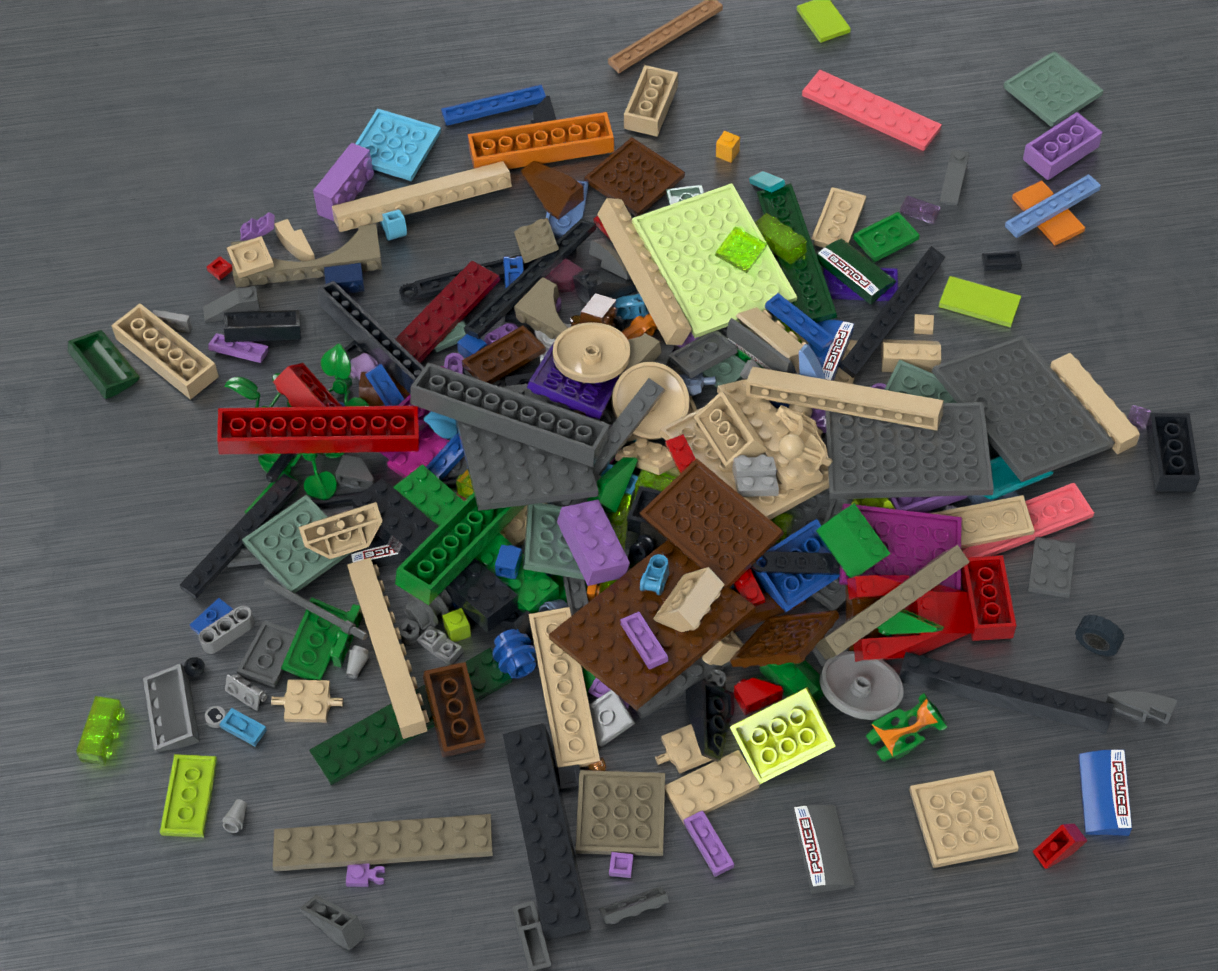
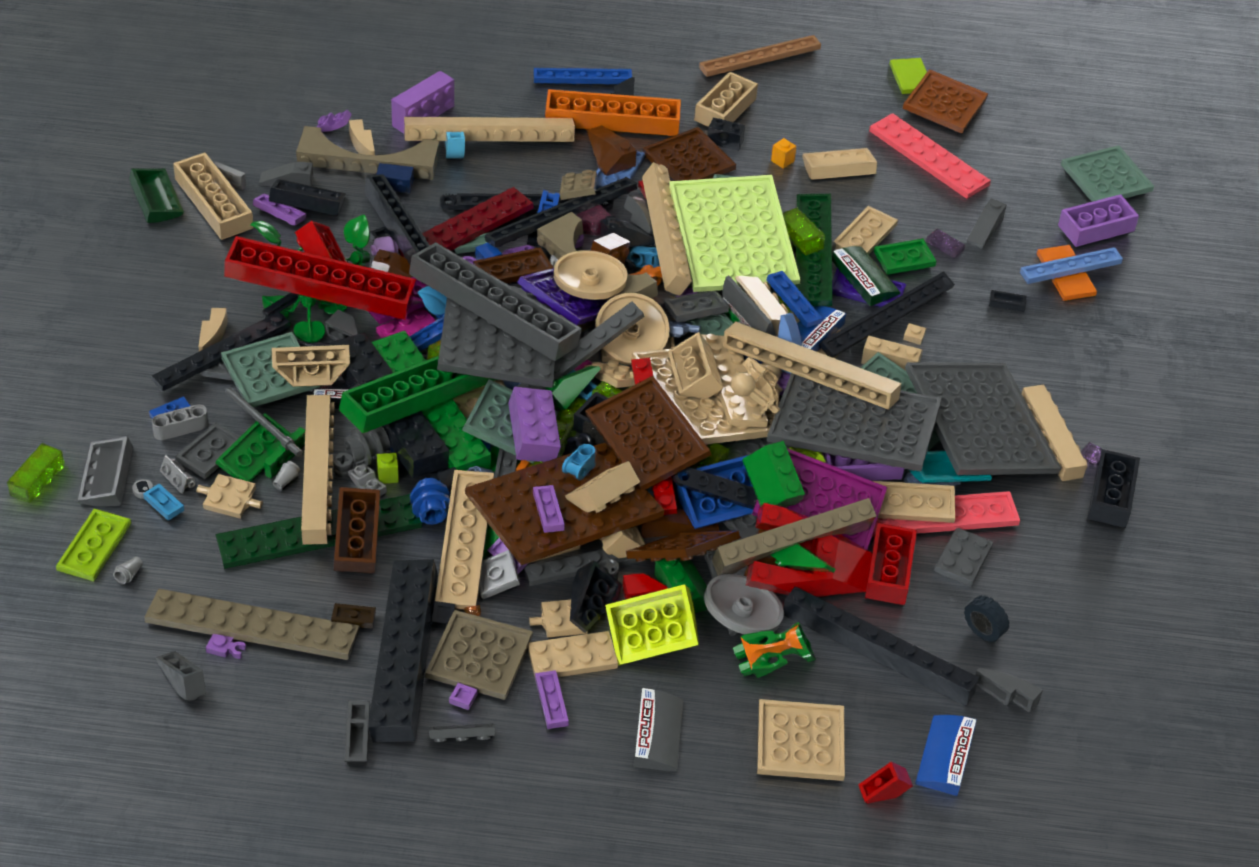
camera: 10 degrees right, 10 degrees down
black plate [184,657,205,678] -> none
red plate [206,256,233,280] -> none
tan plate [227,236,274,278] -> none
medium azure plate [355,108,441,181] -> none
blue plate [365,363,405,406] -> none
blue brick [495,545,522,580] -> none
clear neon green plate [715,226,767,273] -> none
light grey plate [732,454,779,497] -> none
teal tile [749,171,785,193] -> none
lime tile [939,276,1021,328] -> none
none -> tan slope [199,308,228,351]
none -> dark brown plate [331,603,376,629]
none -> black brick [708,117,745,151]
none -> tan slope [802,148,877,180]
none -> dark orange plate [902,69,988,133]

